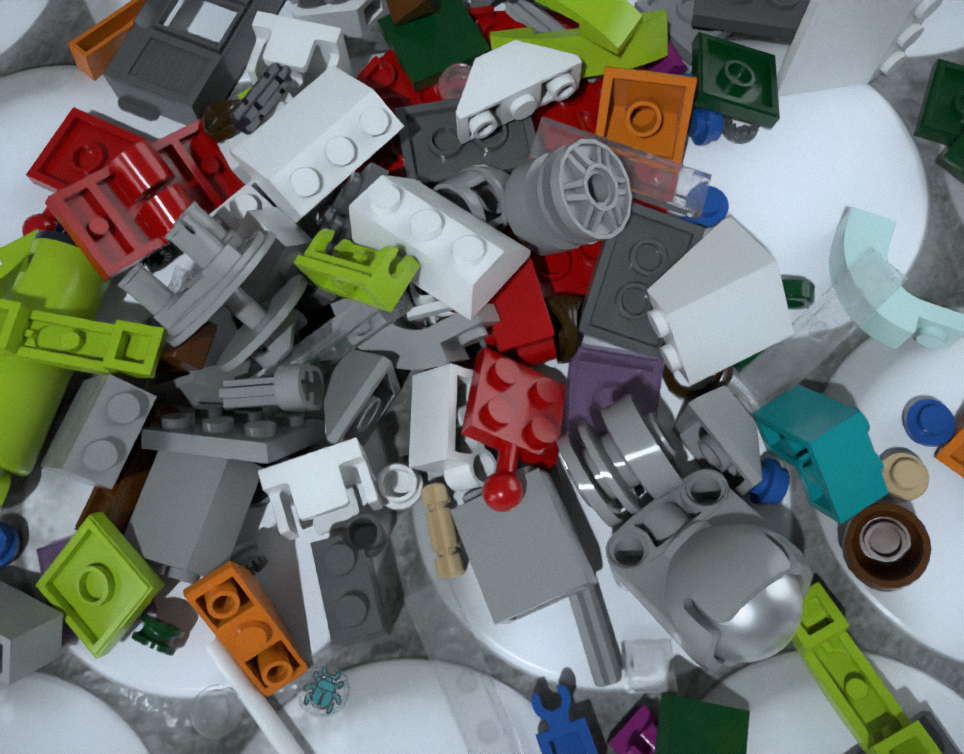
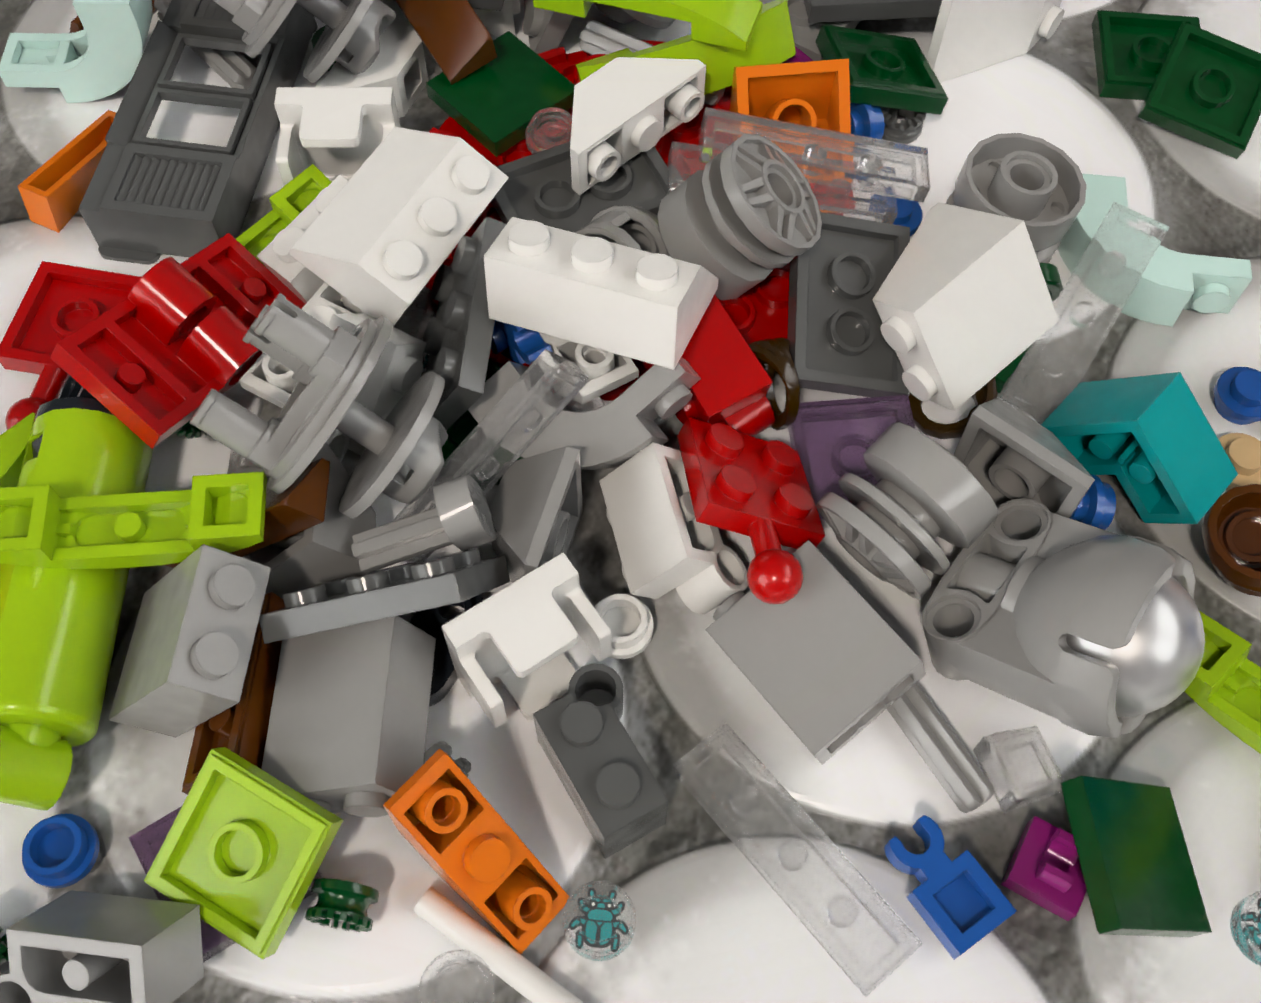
camera: 20 degrees left, 10 degrees down
dark brown piece [202,99,242,143] -> none
black axle [230,62,292,135] -> none
lime hinge [293,228,421,313] -> none
tan axle [421,483,465,579] -> none
none -> clear tile [699,107,930,202]
none -> light grey wheel [946,133,1086,263]

